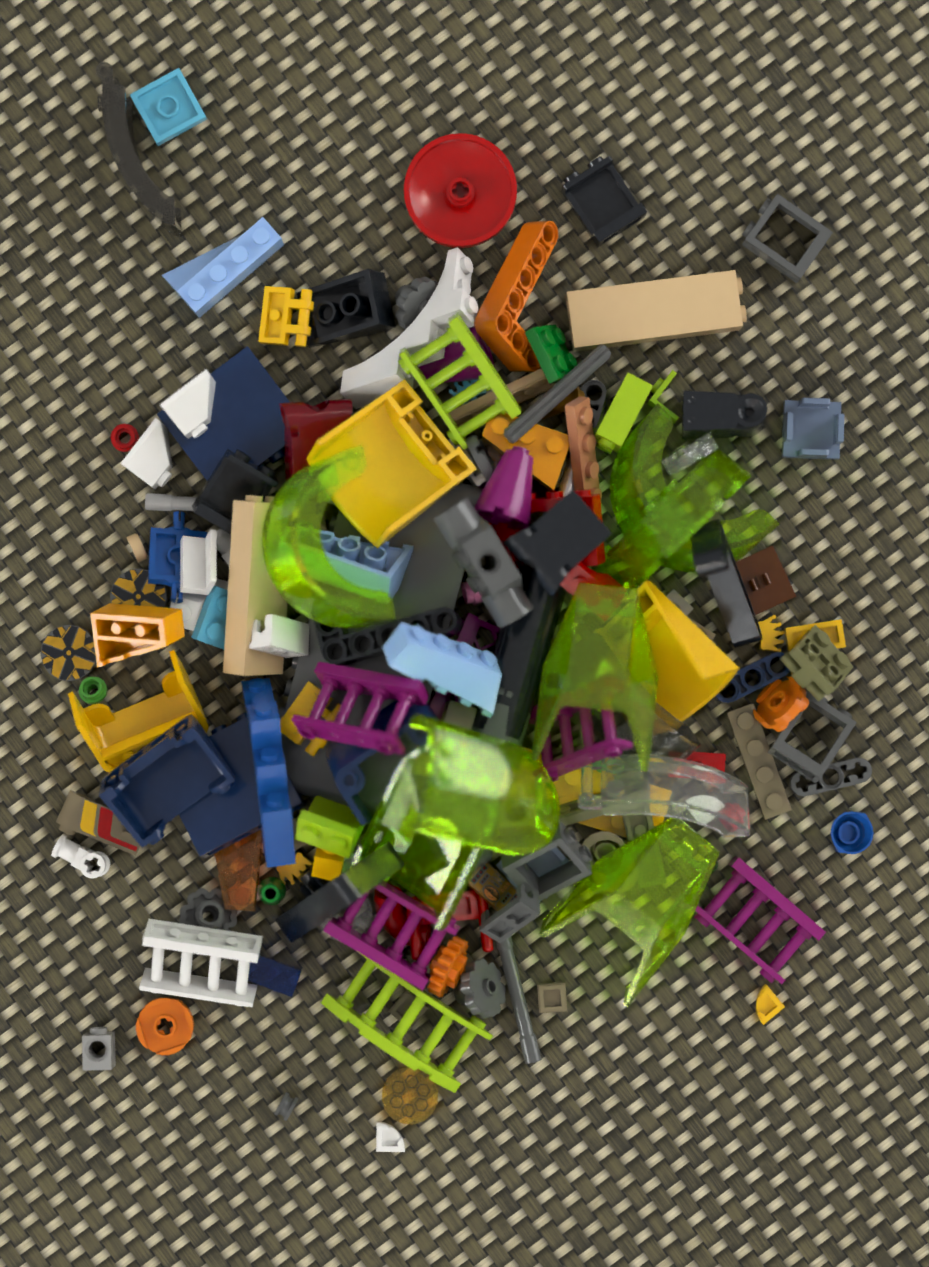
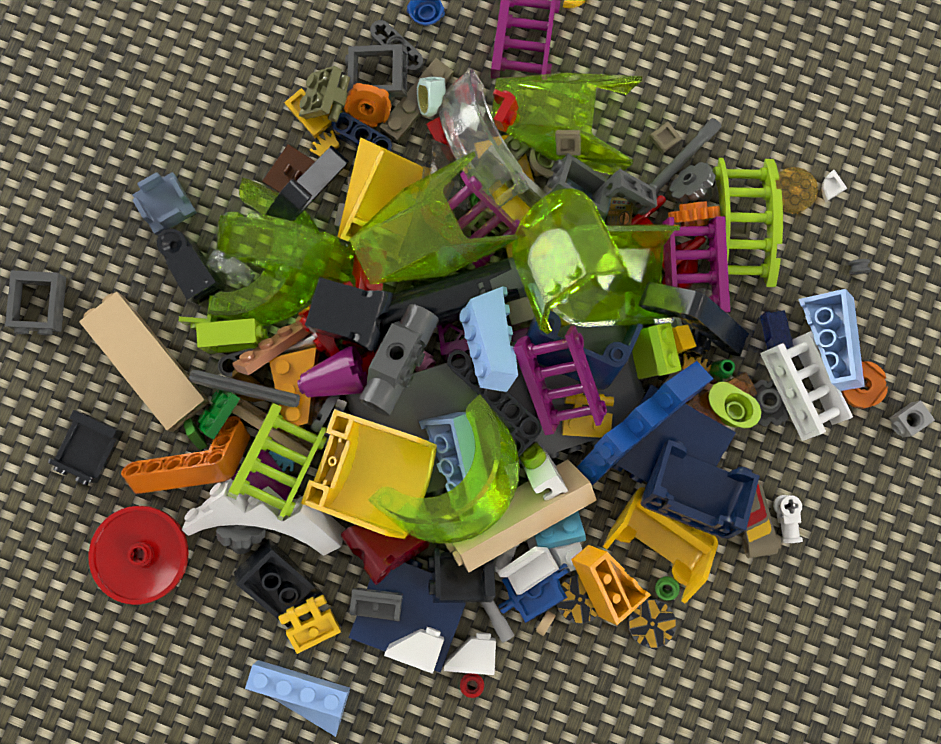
camera: 120 degrees left, 5 degrees down
none -> bright green tile [183,418,208,450]
none -> dark grey hinge [349,587,403,621]
none -> light aqua rock [417,77,446,117]
none -> red bracket [493,89,519,132]
none -> lime tile [519,442,546,469]
none -> dark tan tile [555,130,581,155]
none -> lime piece [708,382,761,428]
none -> light blue wedge [798,289,865,391]

